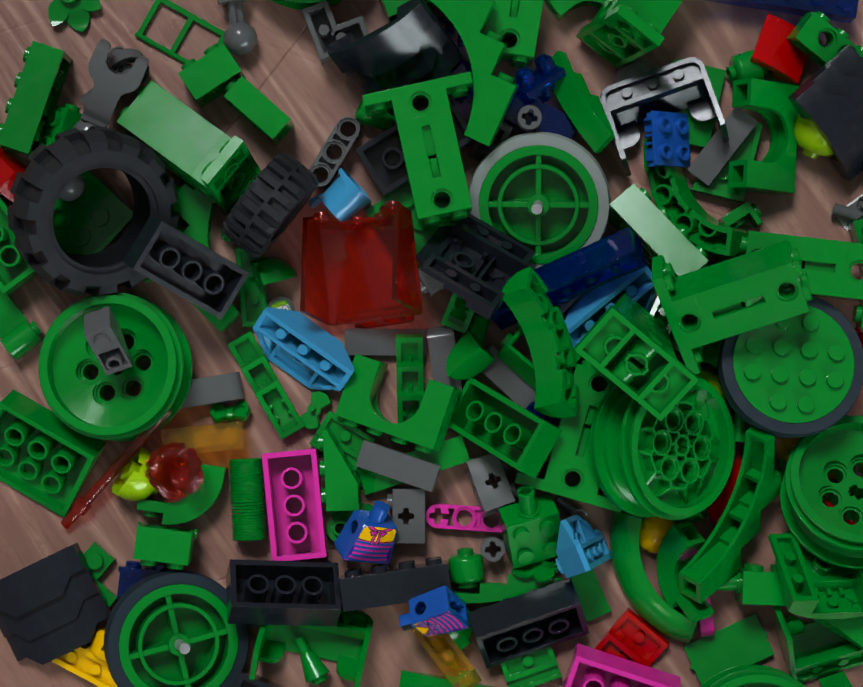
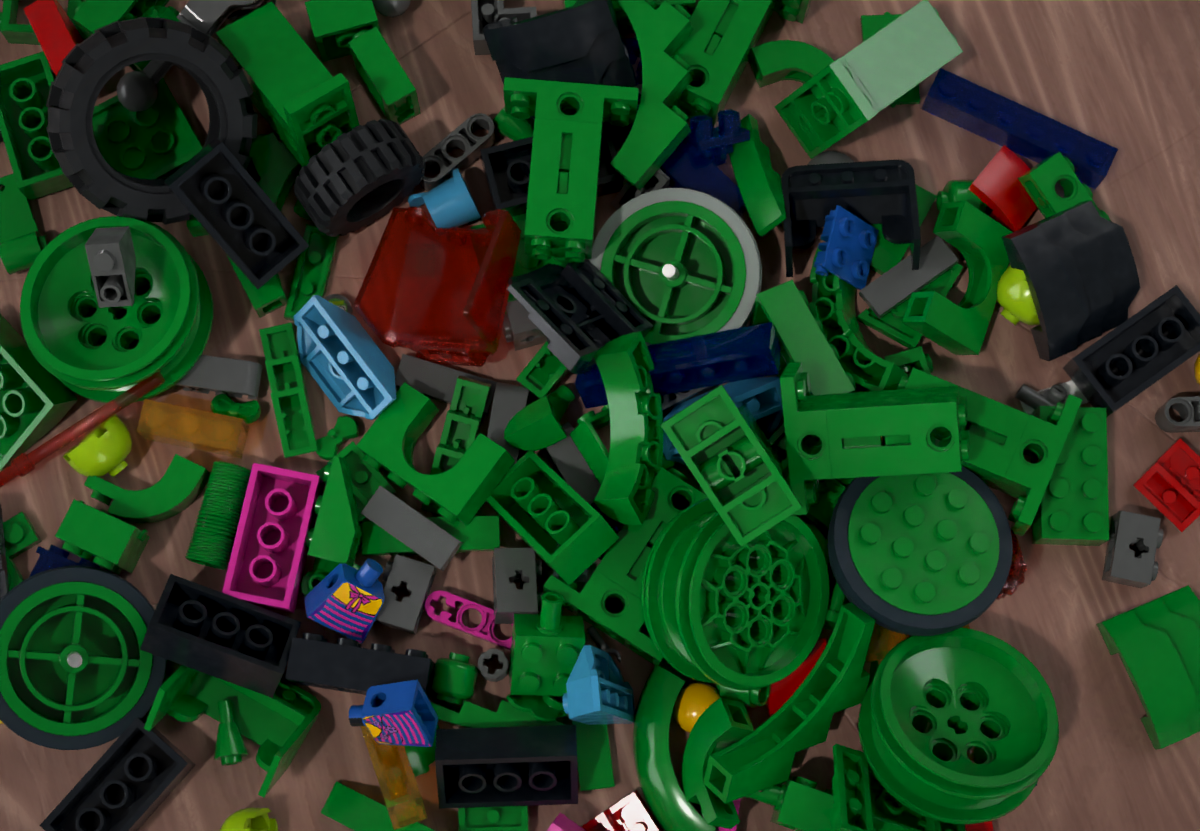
camera: 15 degrees right, 10 degrees down
clear red hair [145,441,204,501] -> none
green brick [250,257,298,287] -> none
dark grey bush [517,105,542,133] -> none

